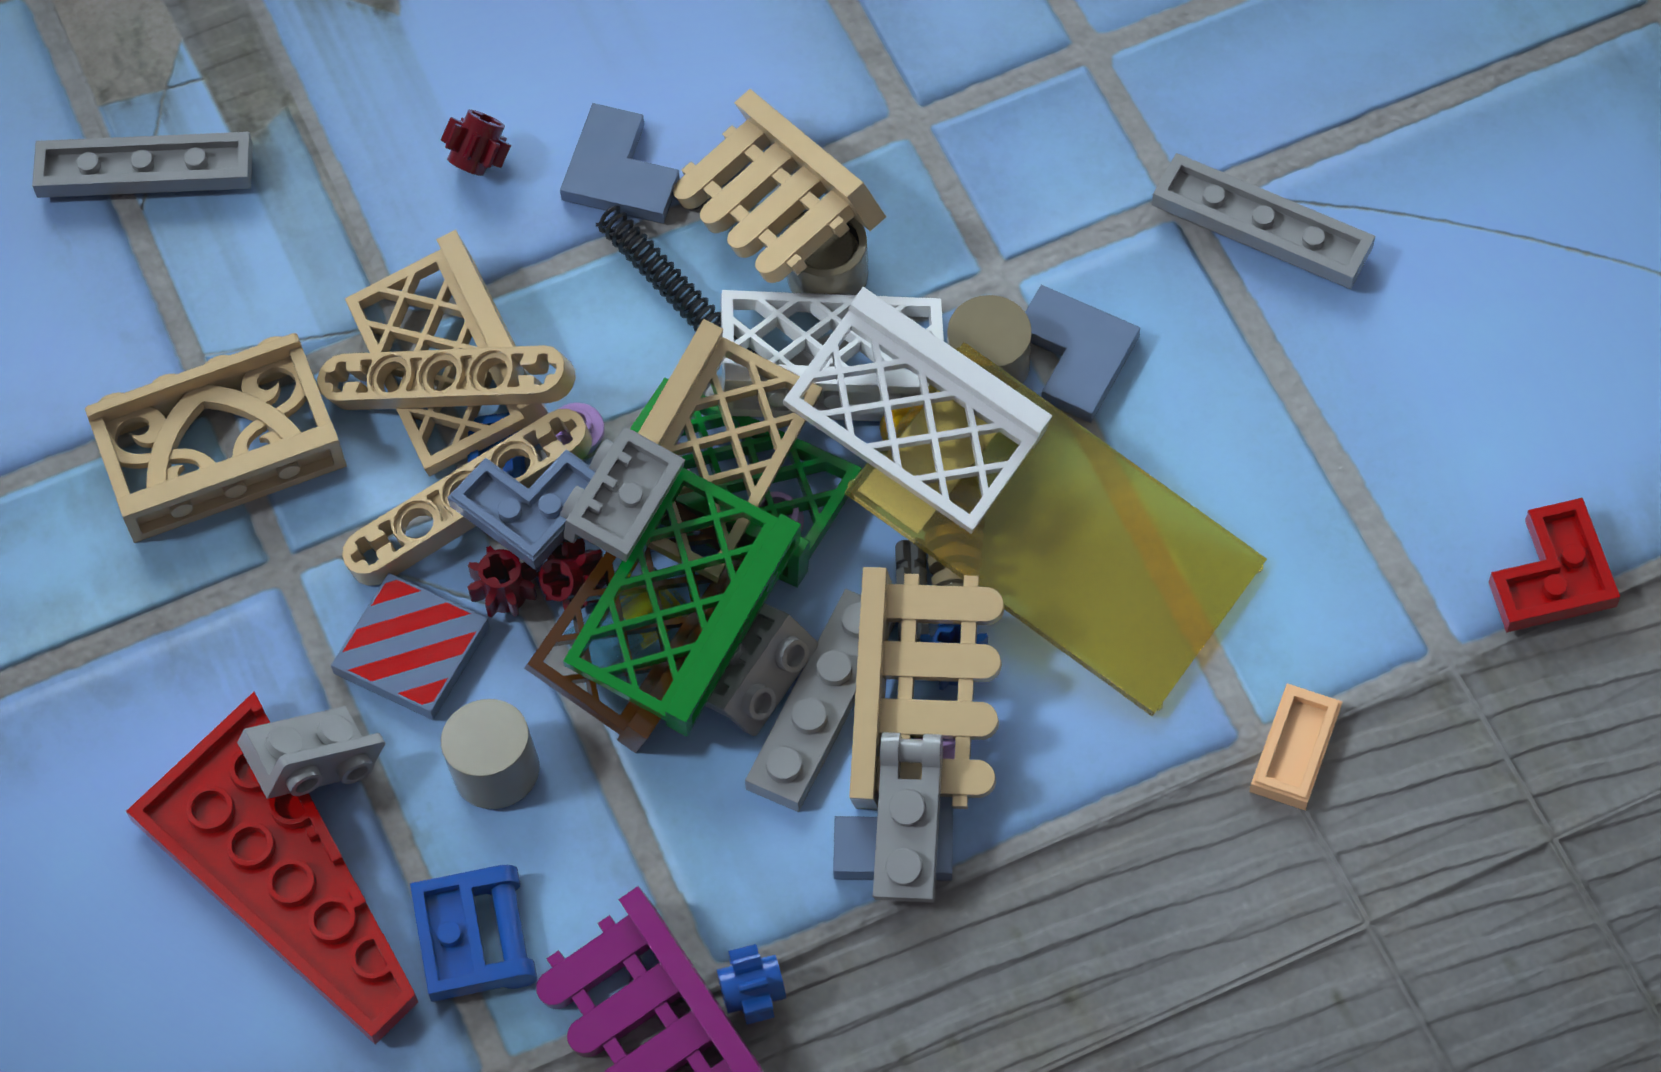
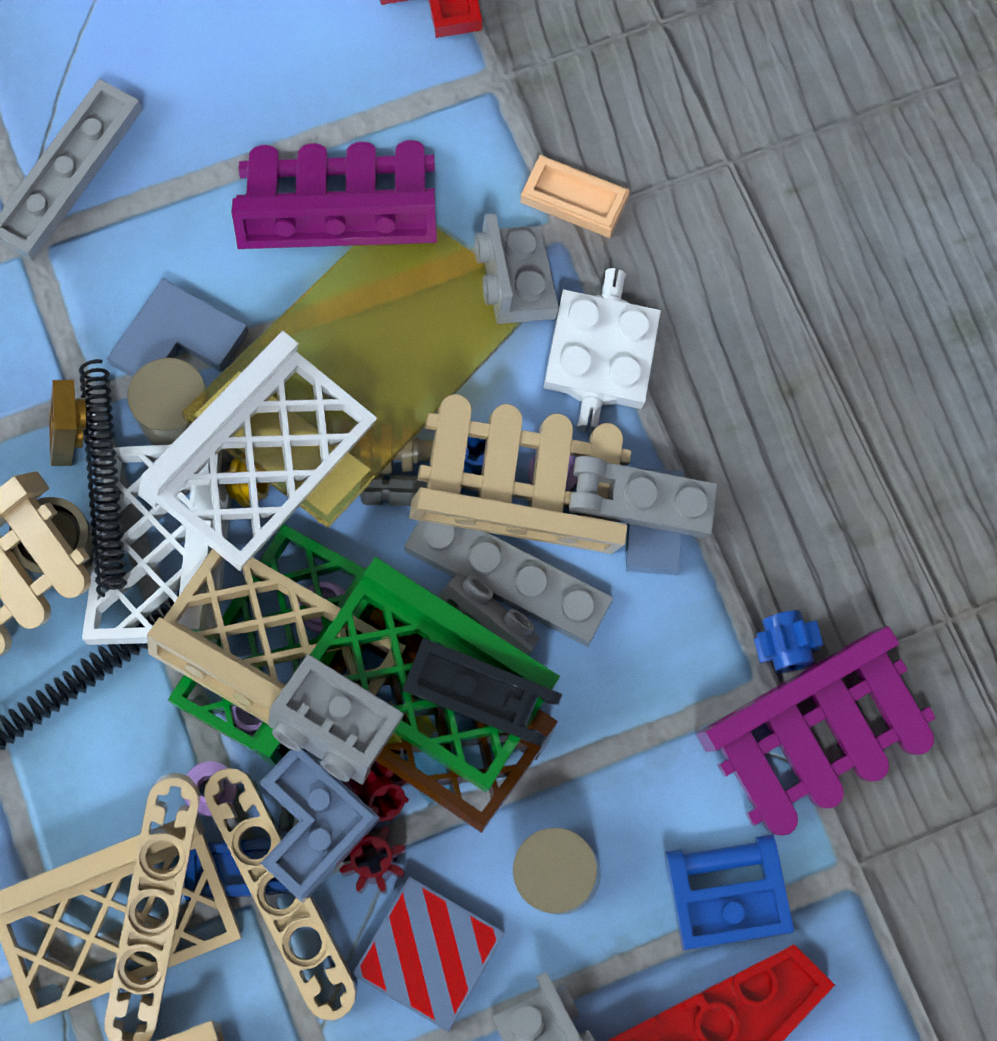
camera: 90 degrees left, 10 degrees up
none -> pearl gold plate [48,380,86,466]
none -> black piece [79,359,128,597]
none -> magenta fence [231,140,437,249]
none -> black hinge [402,638,562,747]
none -> light grey bracket [474,213,559,324]
none -> white plate [543,268,661,433]

